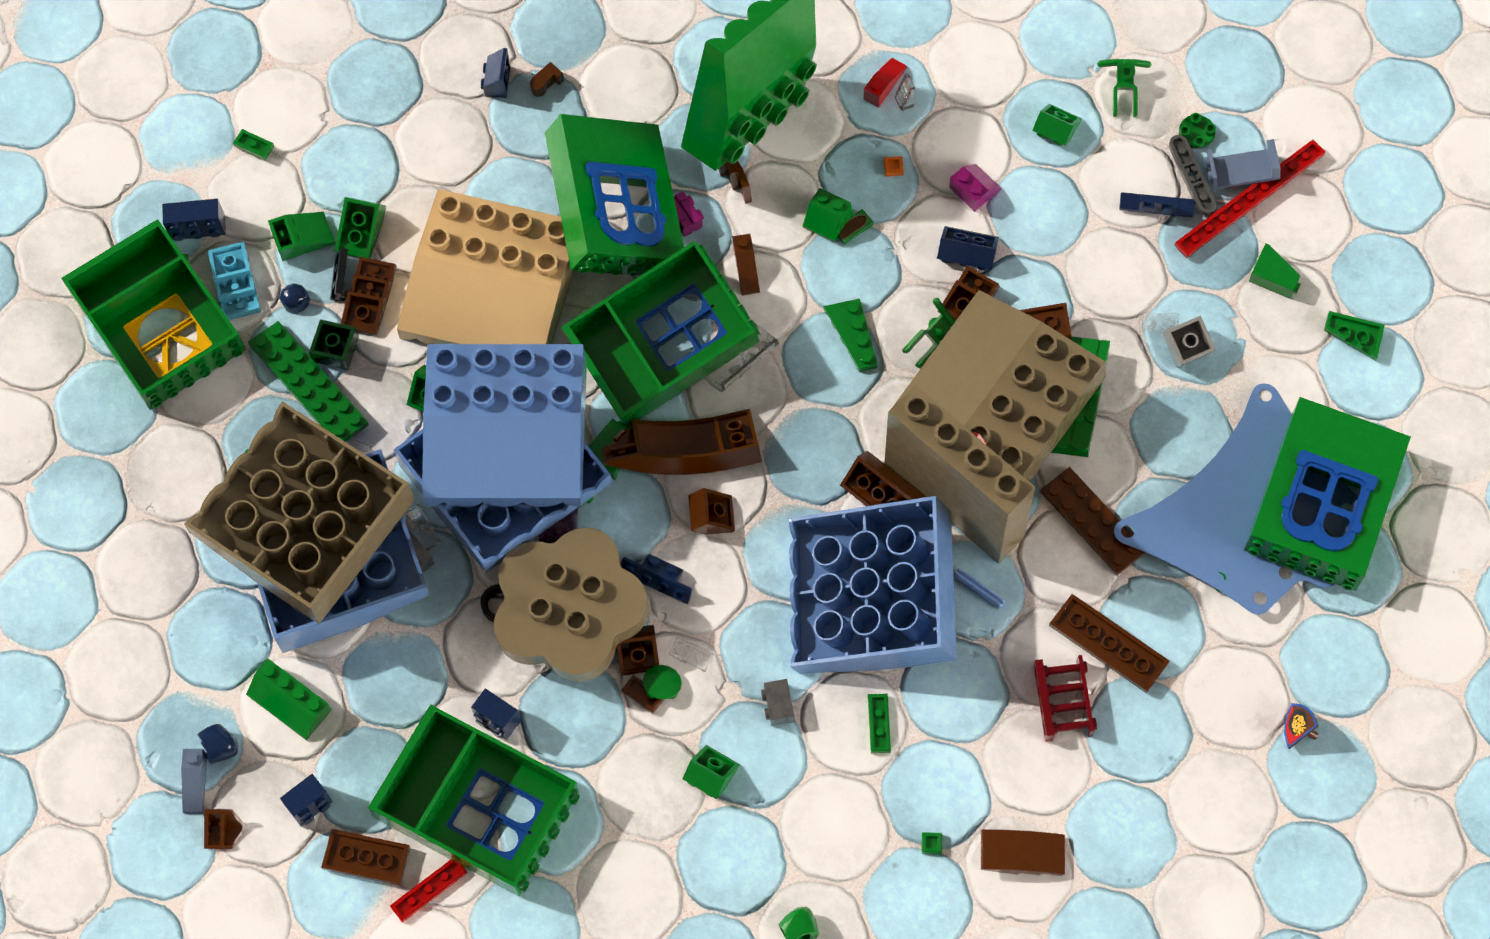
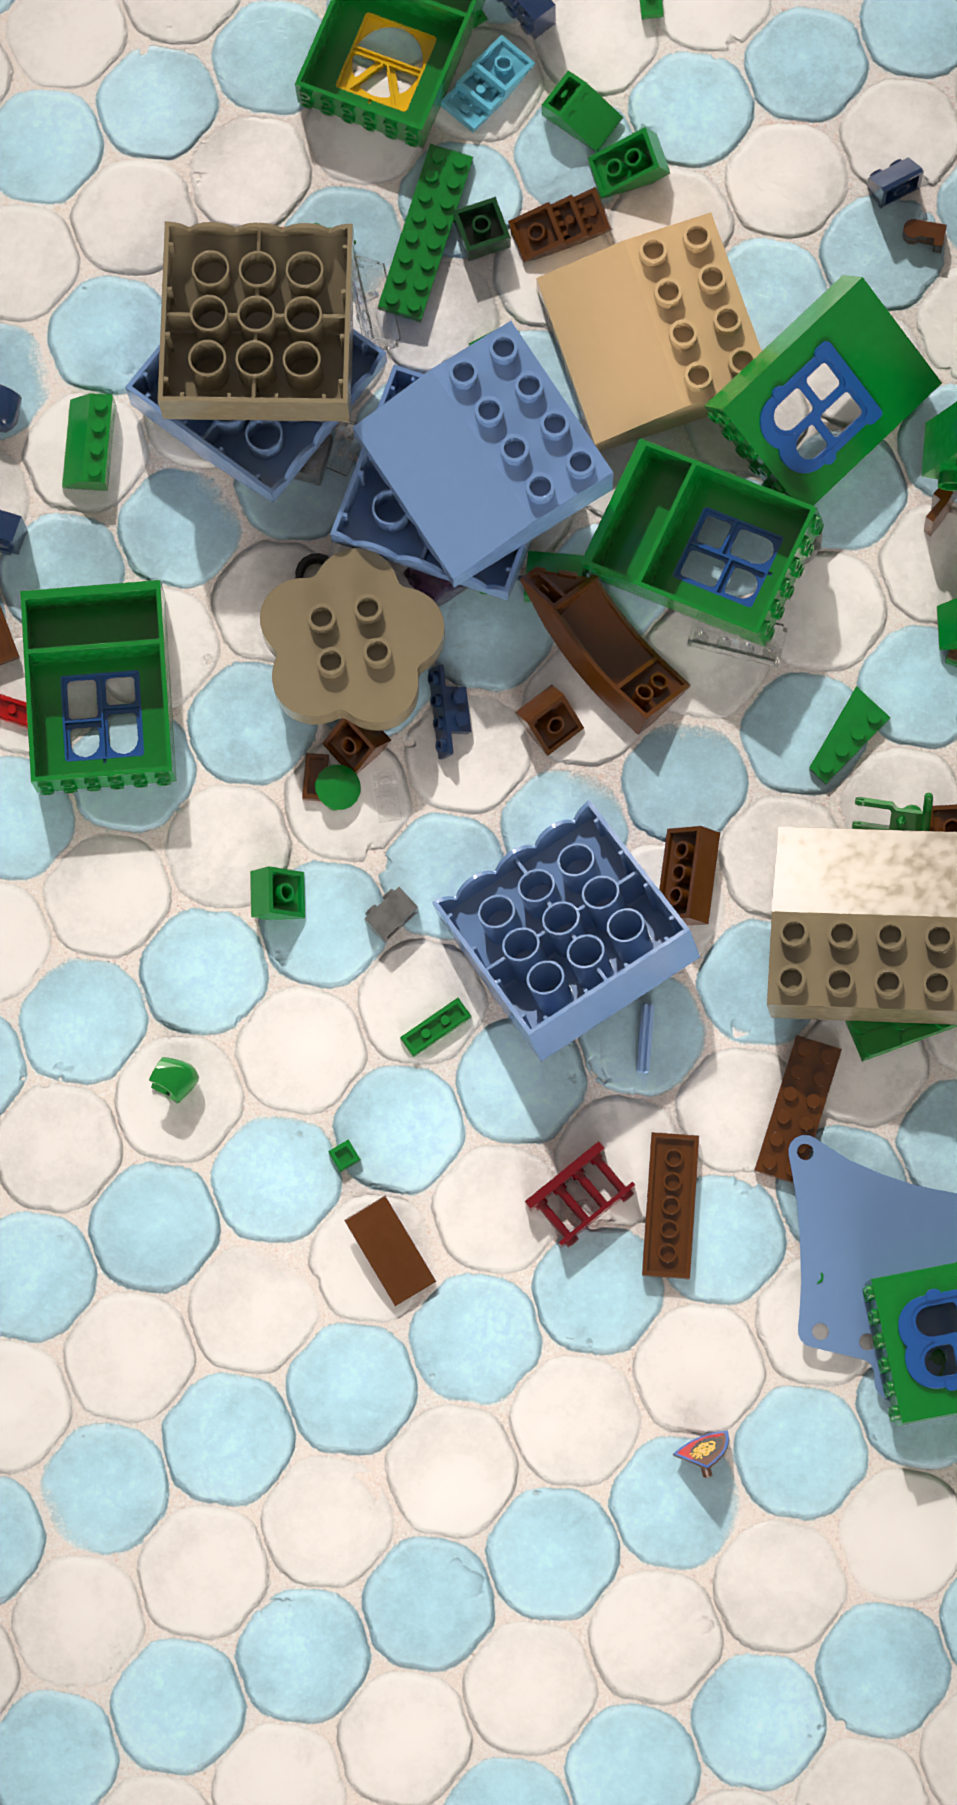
camera: 60 degrees right, 10 degrees up
dark blue hair [279,283,310,313] -> none
black hinge [330,248,348,301] -> none
dark blue brick [471,688,521,740] -> none
magenta brick [674,191,704,237] -> none
reddish brown slope [732,234,760,296] -> none
dark tan brick [884,385,1035,564] -> none

